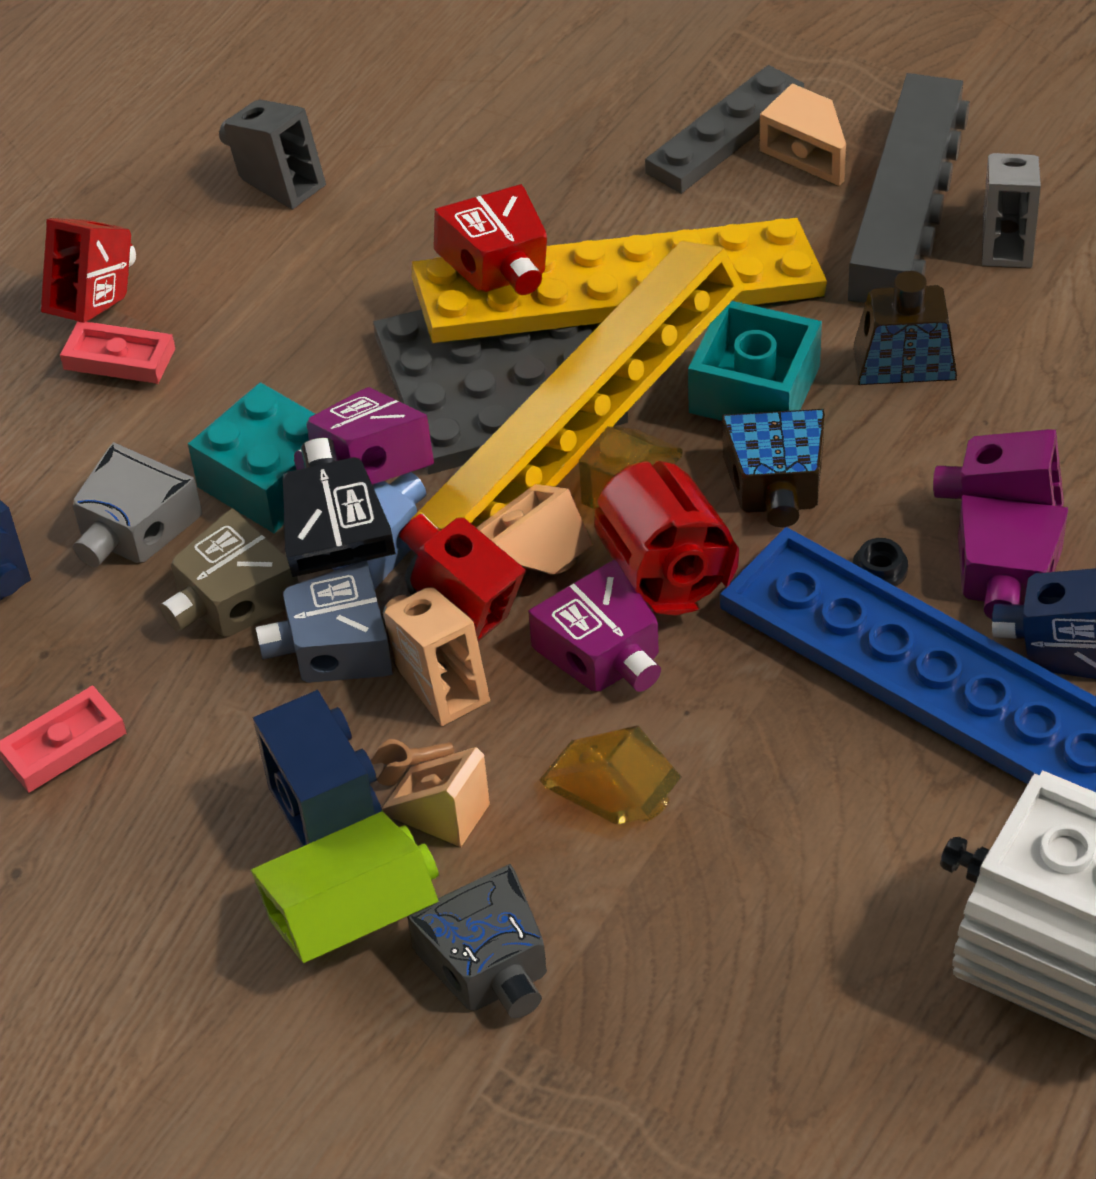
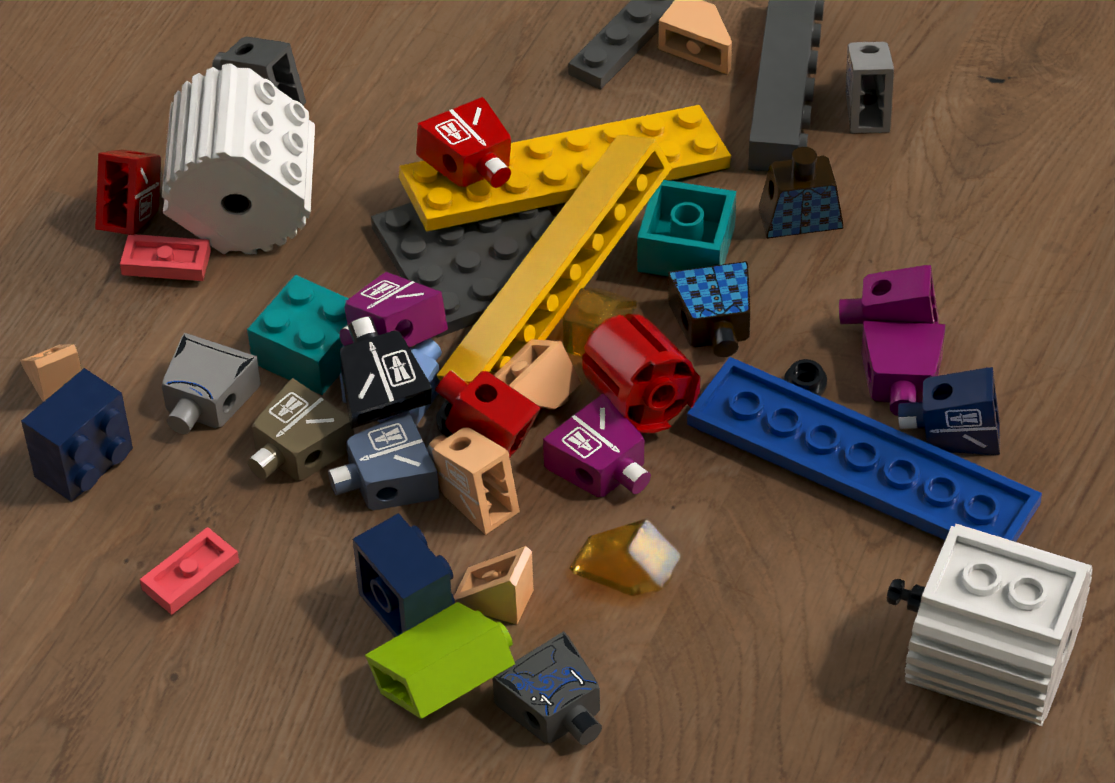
camera: 10 degrees left, 0 degrees up
medium nougat hand [371,739,454,786] -> none
none -> white piece [161,63,315,254]

